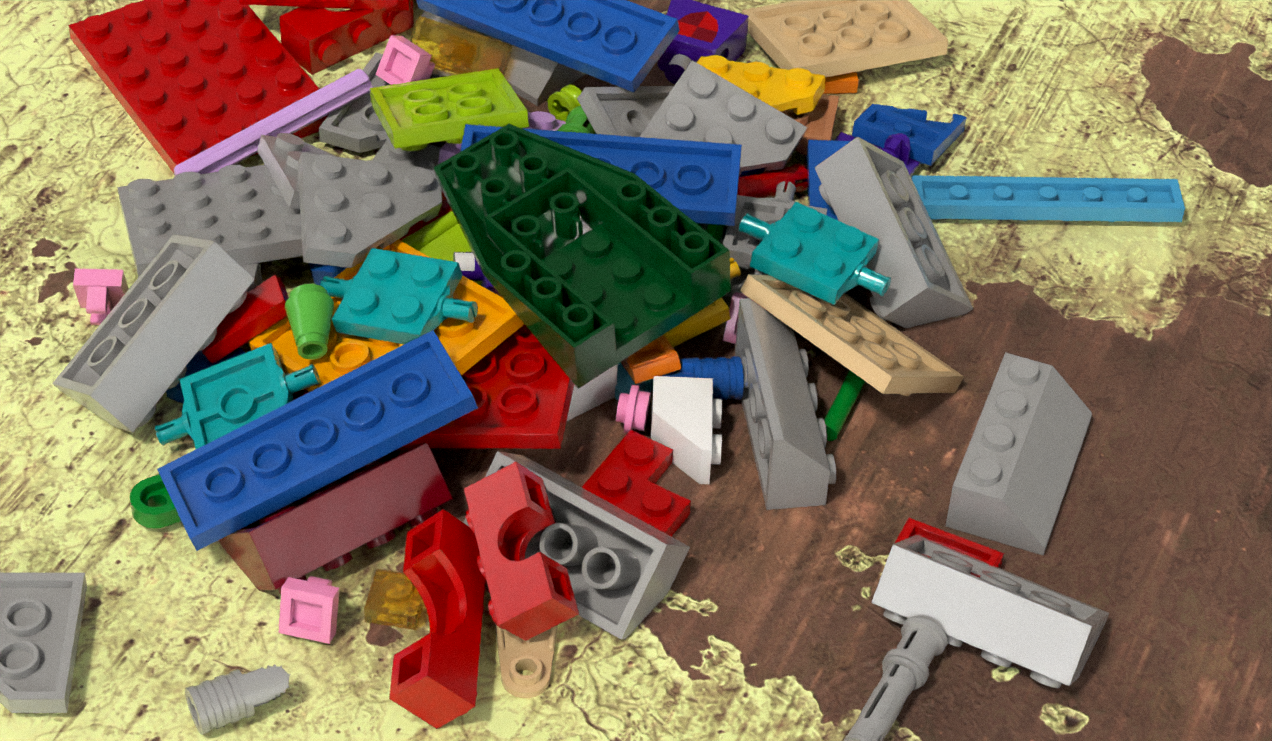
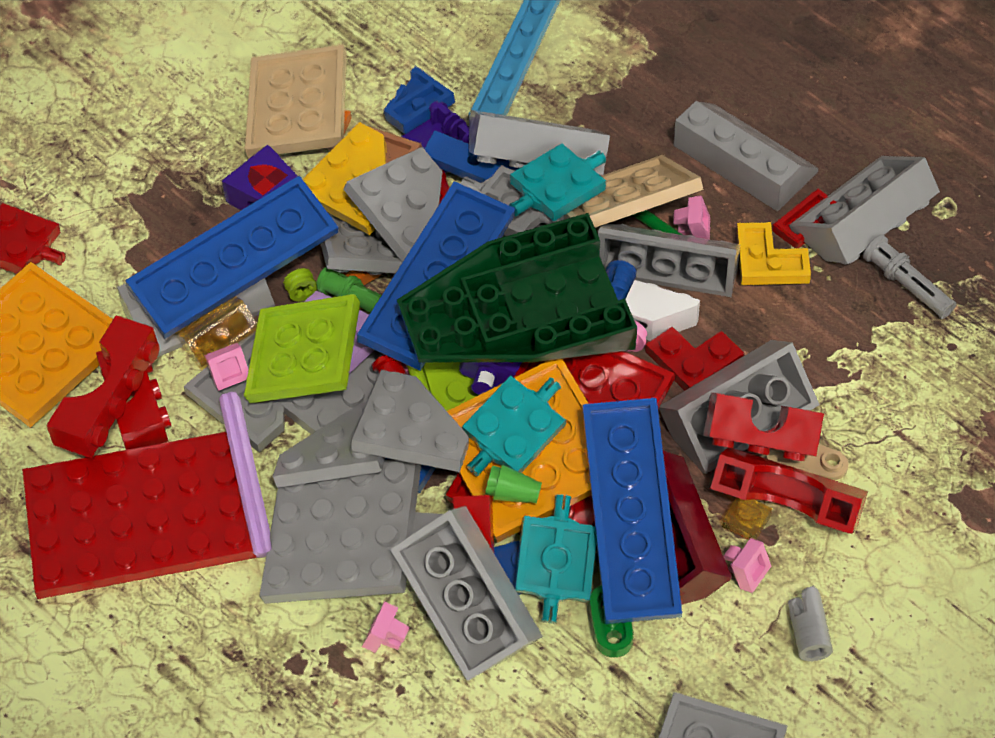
camera: 65 degrees left, 10 degrees up
none -> bright pink tile [673,196,710,240]
none -> yellow plate [736,222,811,285]

